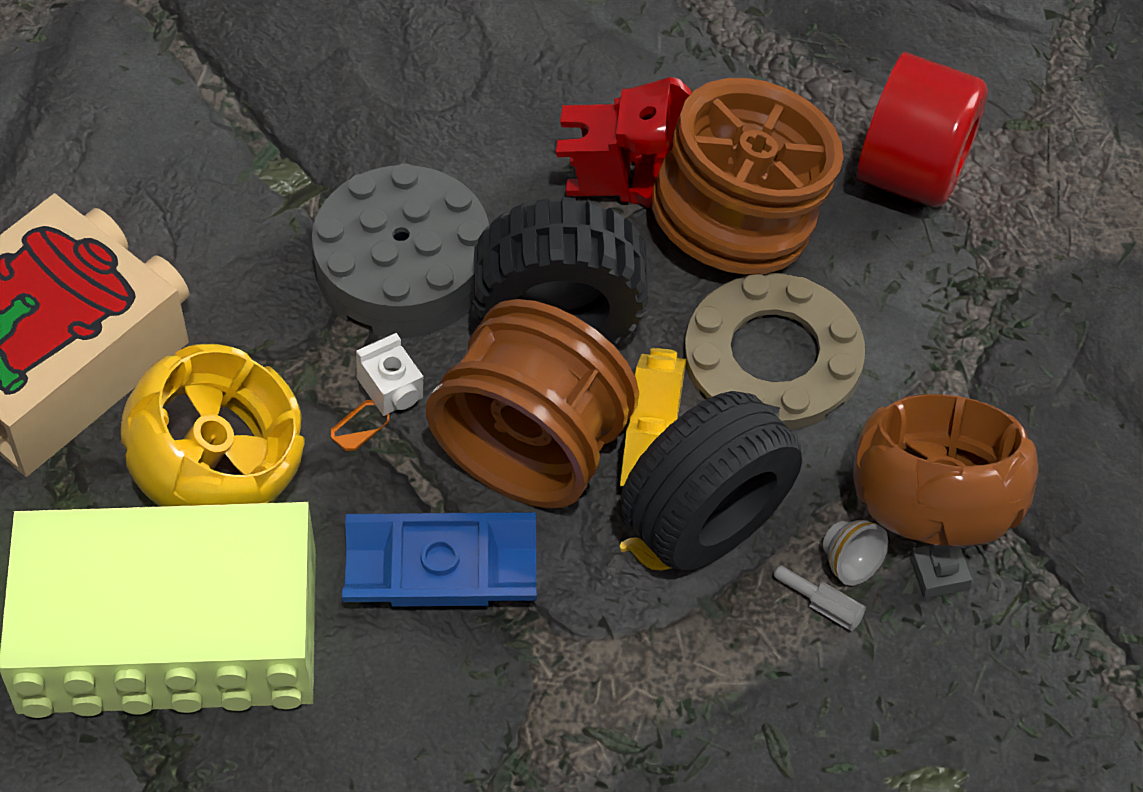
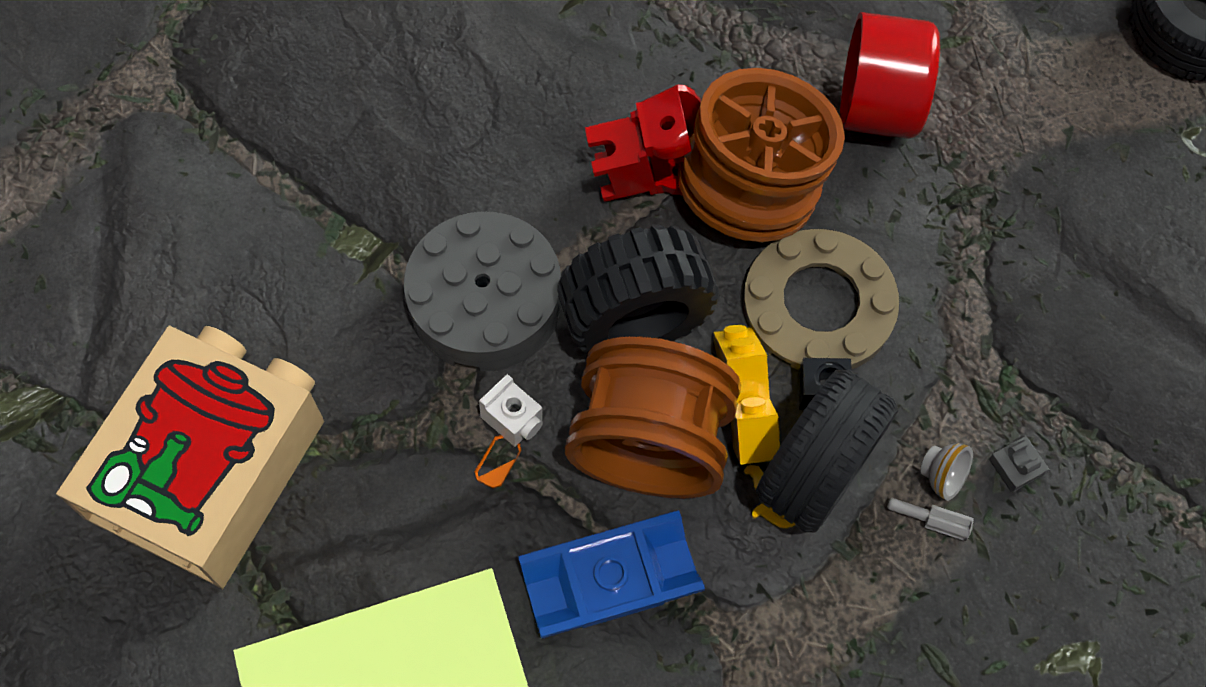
camera: 15 degrees left, 10 degrees up
yellow wheel [121,344,305,507] -> none
dark orange wheel [853,394,1038,547] -> none

